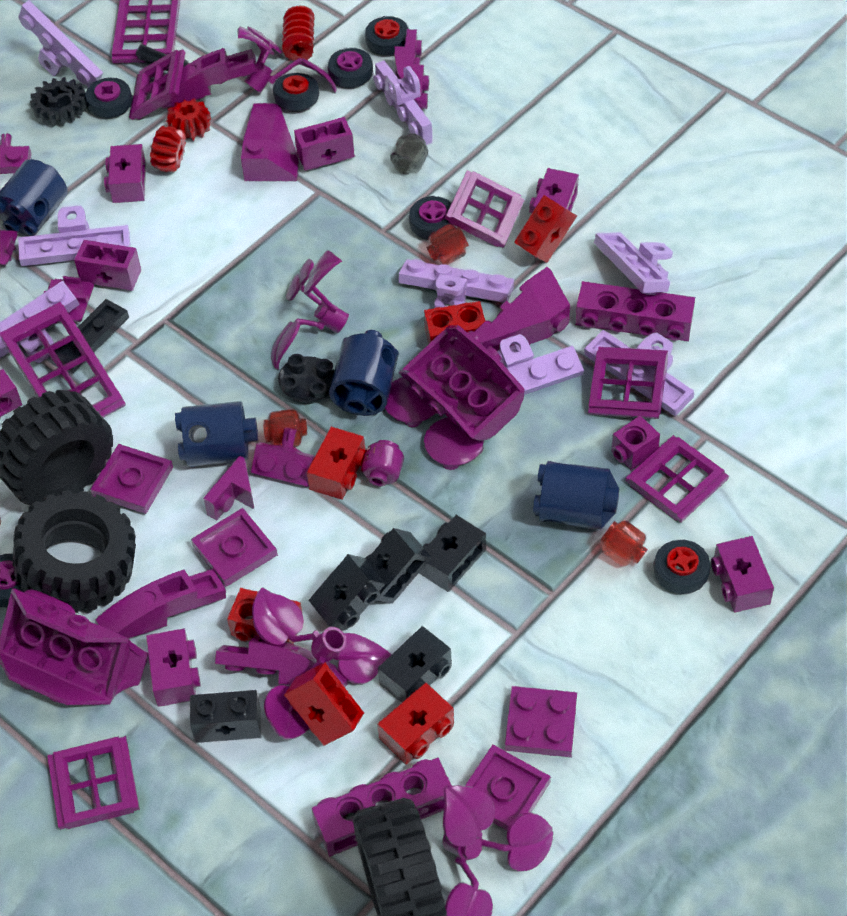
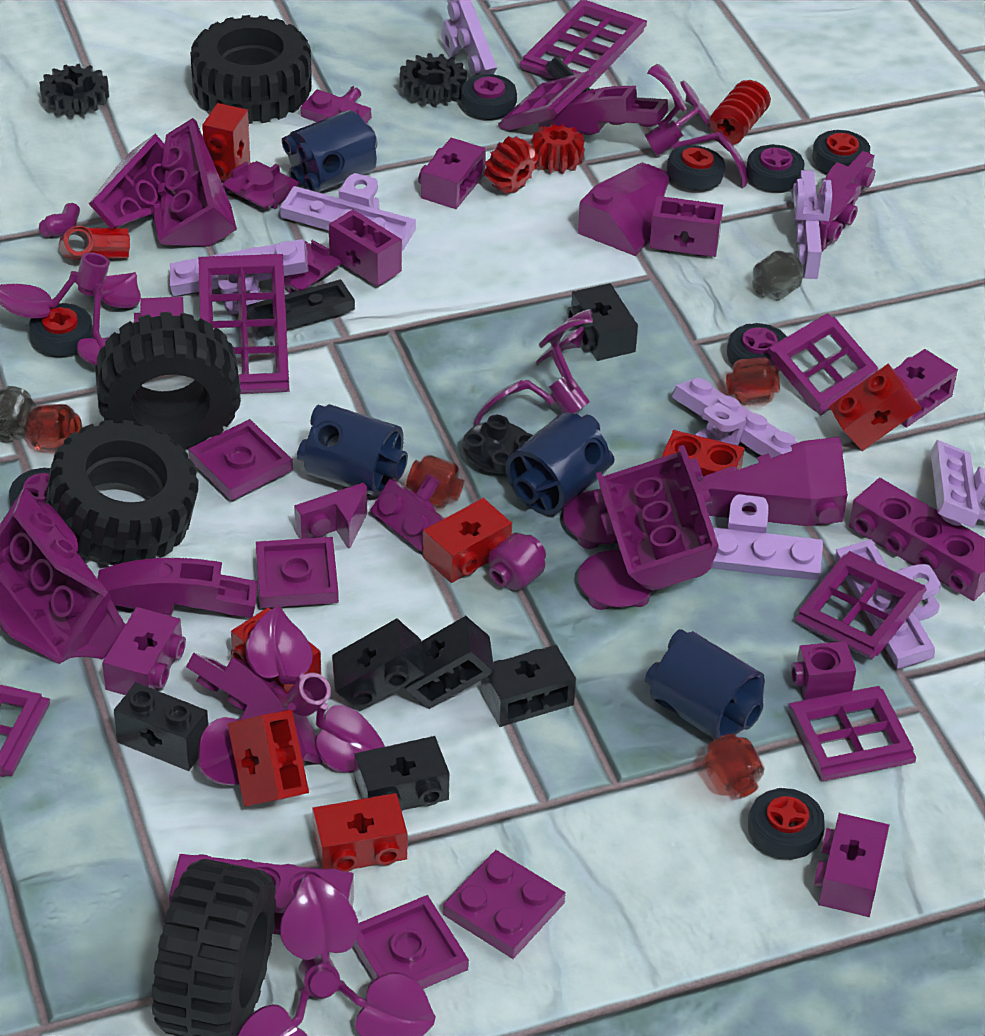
camera: 25 degrees right, 10 degrees down
none -> black brick [567,283,638,361]

